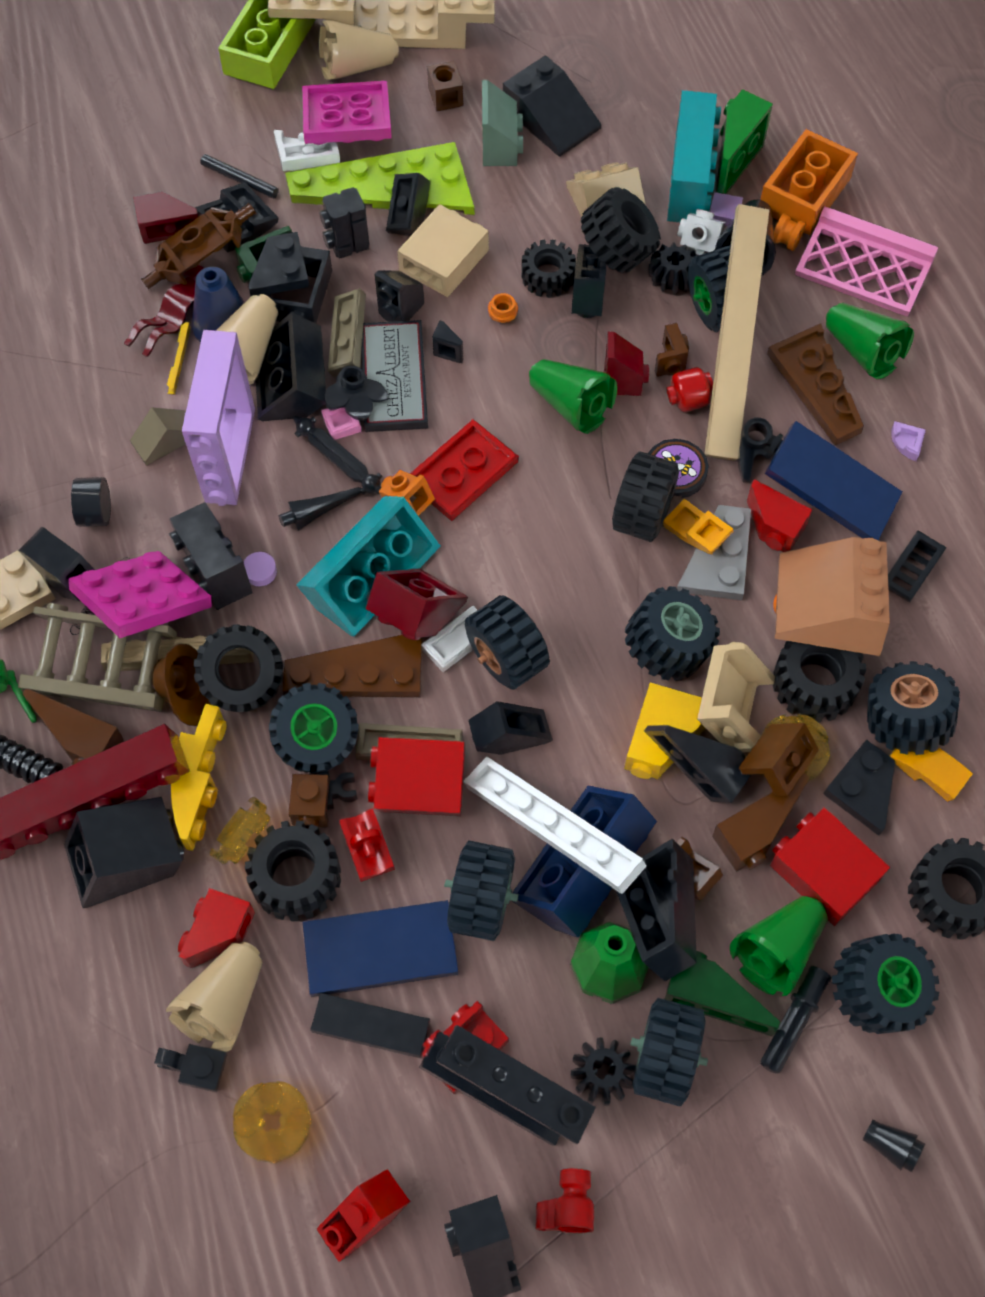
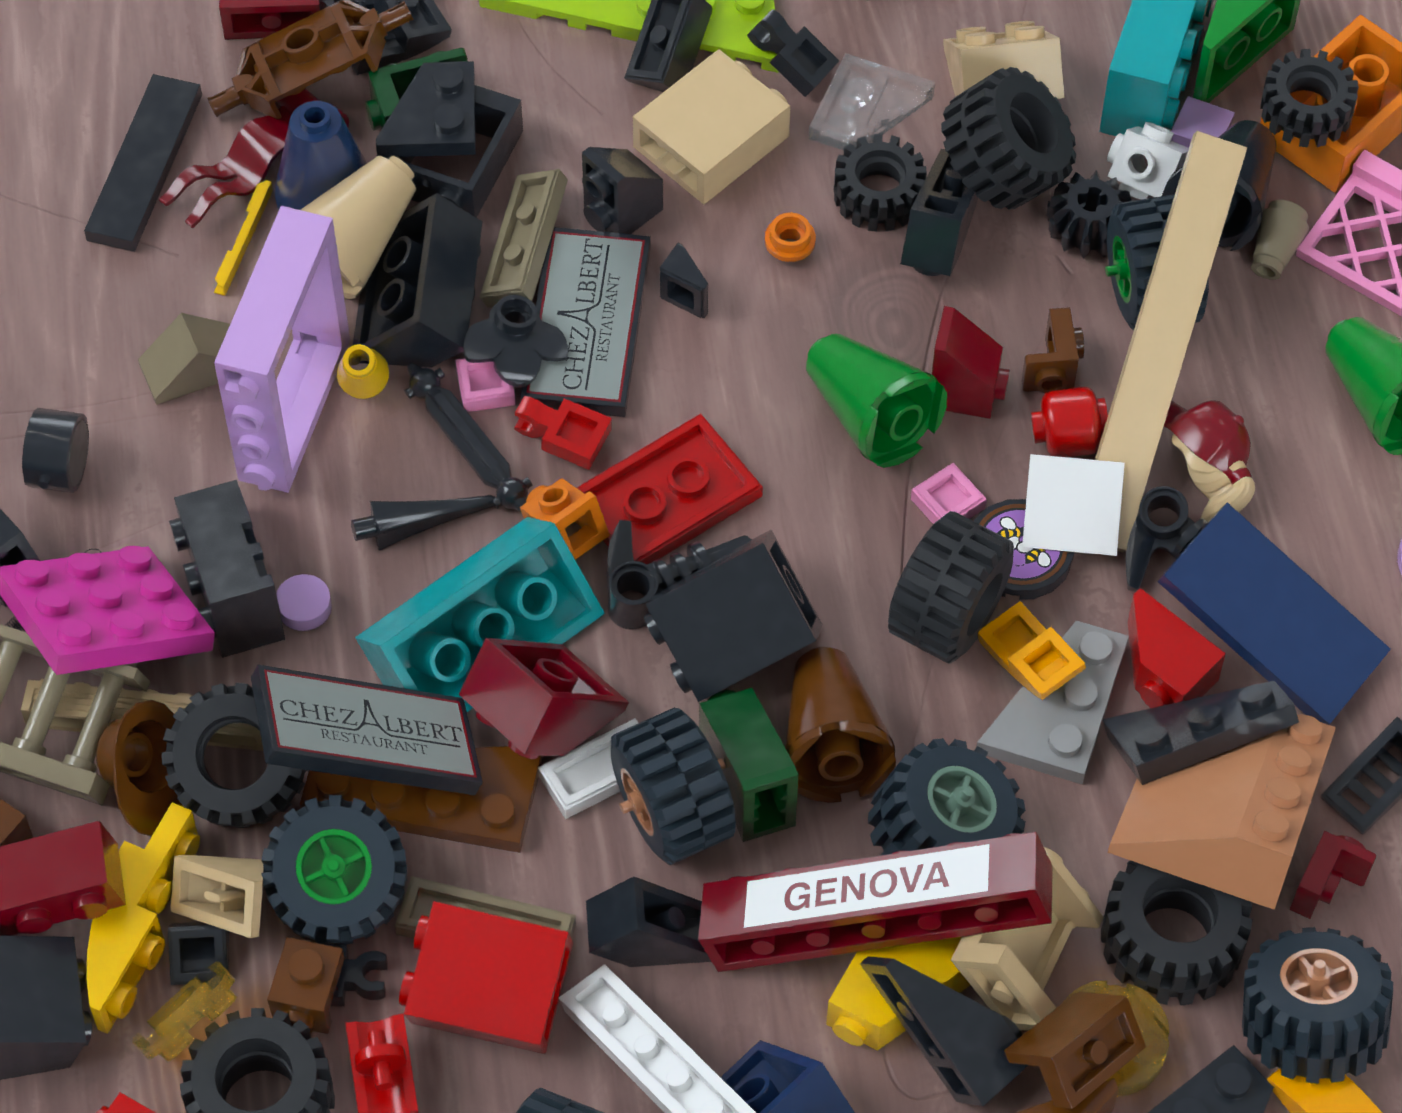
camera: 10 degrees right, 5 degrees down
black brick [319,187,370,259] -> none
reddish brown wing [767,323,864,446] -> none
orange wheel [774,214,806,251] -> none
none -> black tile [84,74,202,252]
none -> black slope [167,922,229,985]
none -> tan slope [171,855,263,938]
none -> tile [251,664,483,795]
none -> yellow cone [337,344,389,399]
none -> red plate [514,396,612,470]
none -> black piece [607,520,753,630]
none -> black slope [644,530,823,702]
none -> dark red brick [698,832,1053,972]
none -> dark green slope [699,687,798,842]
none -> black plate [747,9,839,97]
none -> reddish brown cone [785,647,896,803]
none -> clear wing [809,53,935,150]
none -> bright pink tile [911,463,987,524]
none -> white sticker [1022,454,1125,556]
none -> black wing [1102,681,1299,785]
none -> dark red hair [1164,400,1255,522]
none -> dark tan cone [1251,200,1309,280]
none -> black tyre [1260,49,1359,147]
none -> dark red bracket [1289,830,1377,919]

